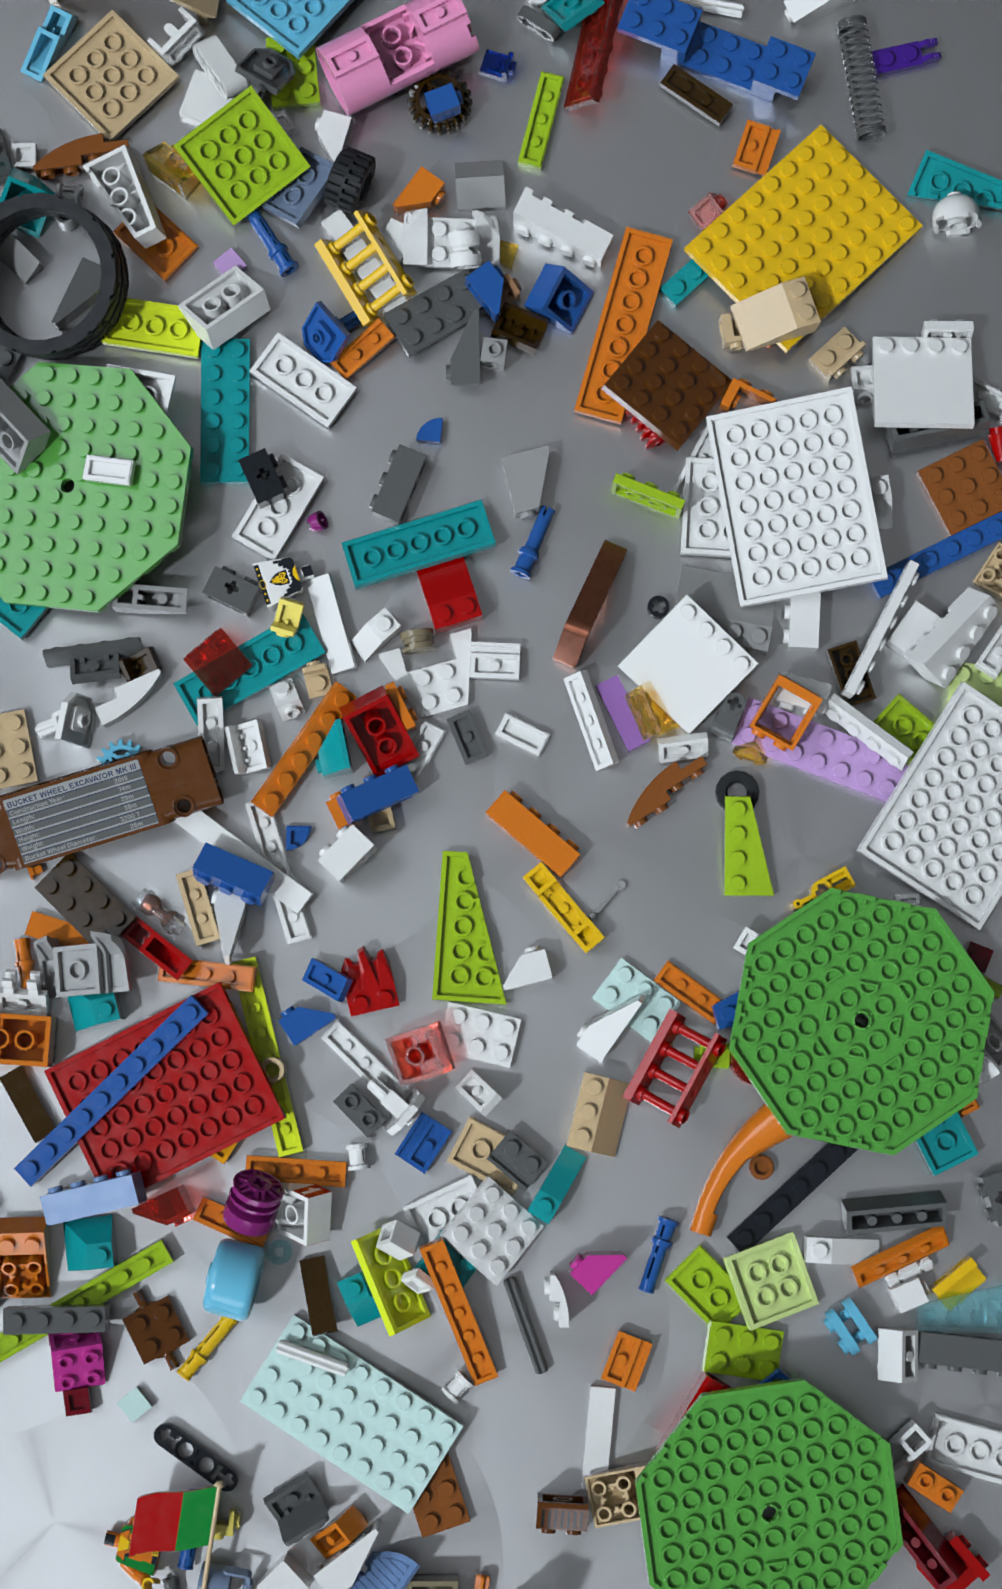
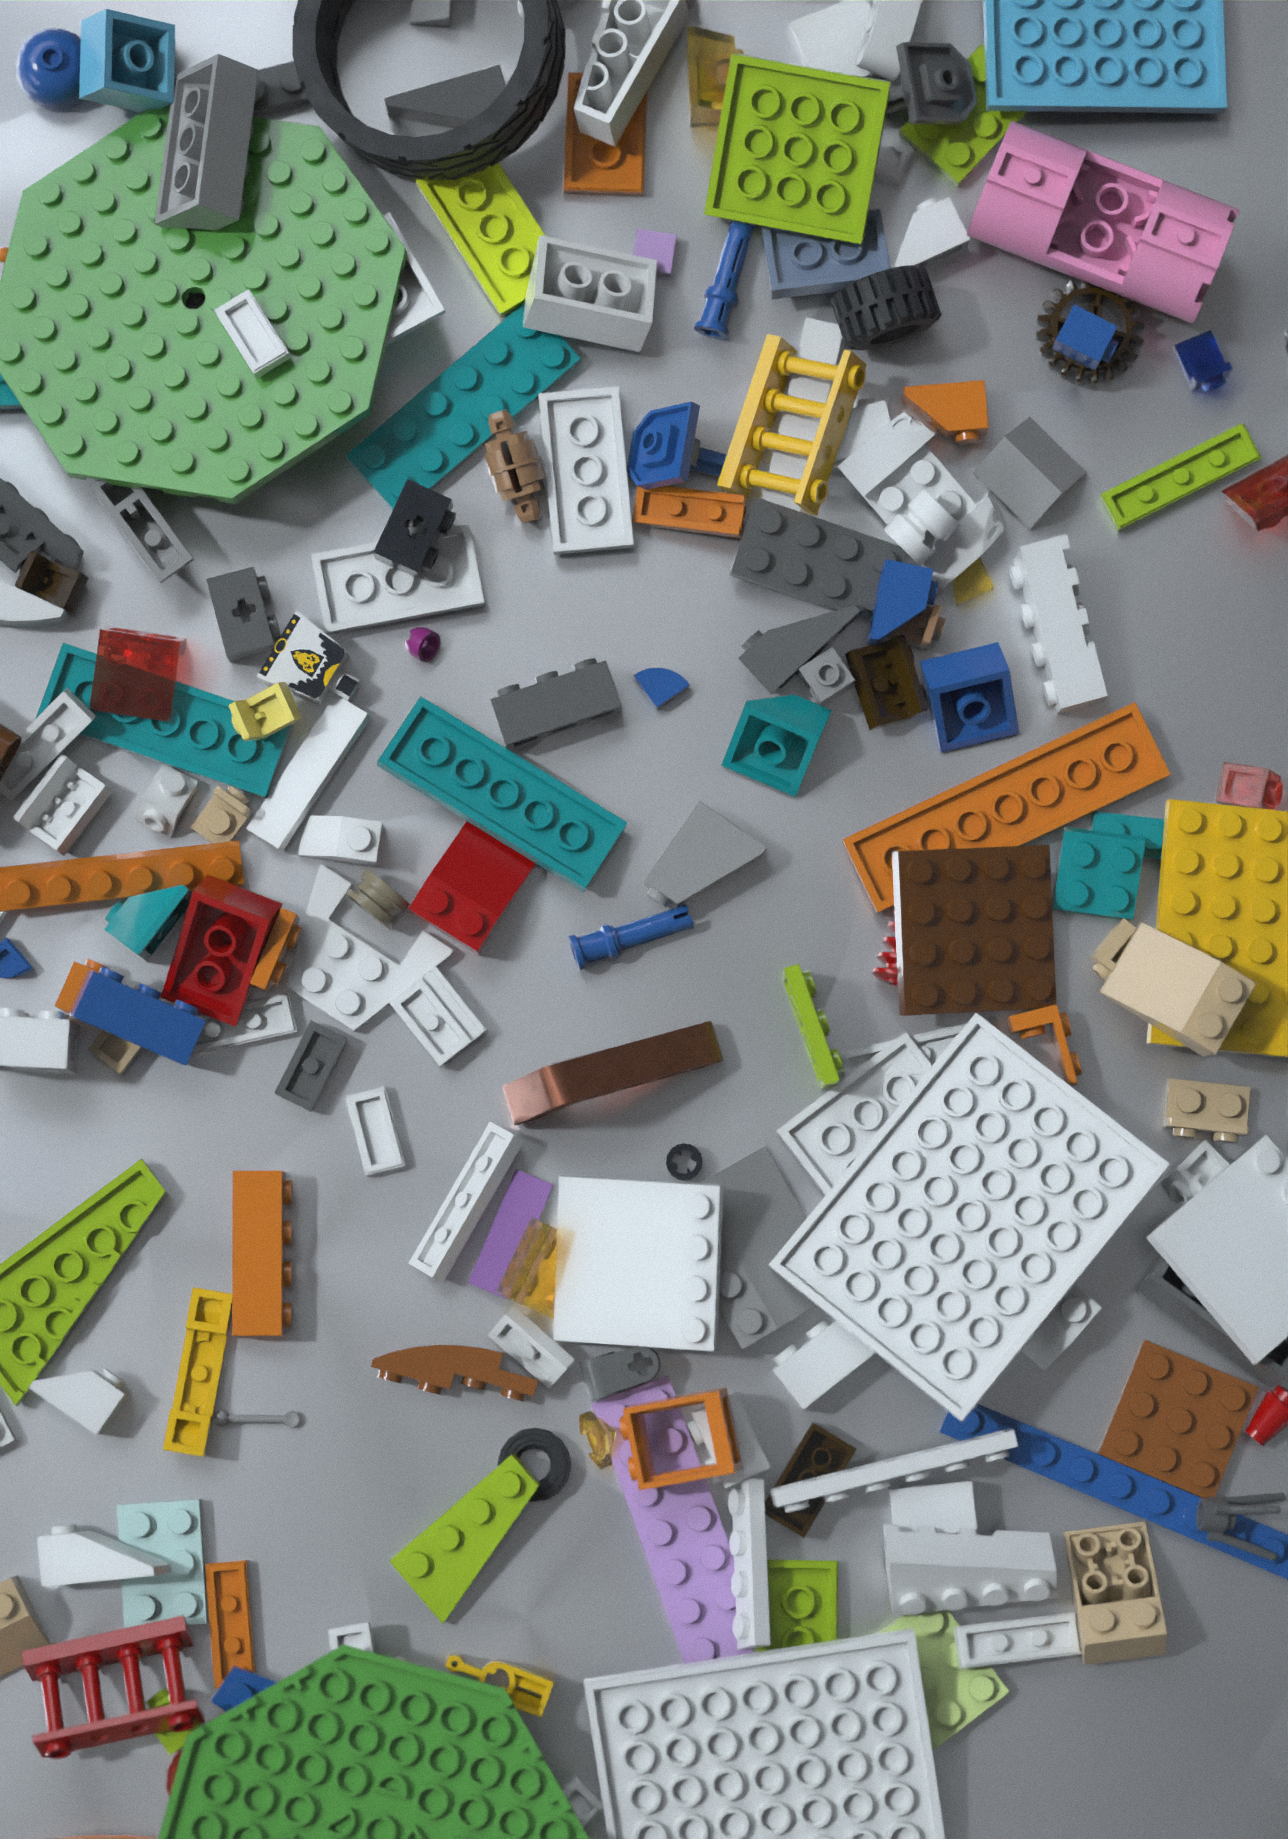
camera: 45 degrees right, 0 degrees up
none -> medium nougat piece [484,409,545,523]
none -> teal slope [721,695,832,797]
none -> teal plate [1052,827,1146,919]

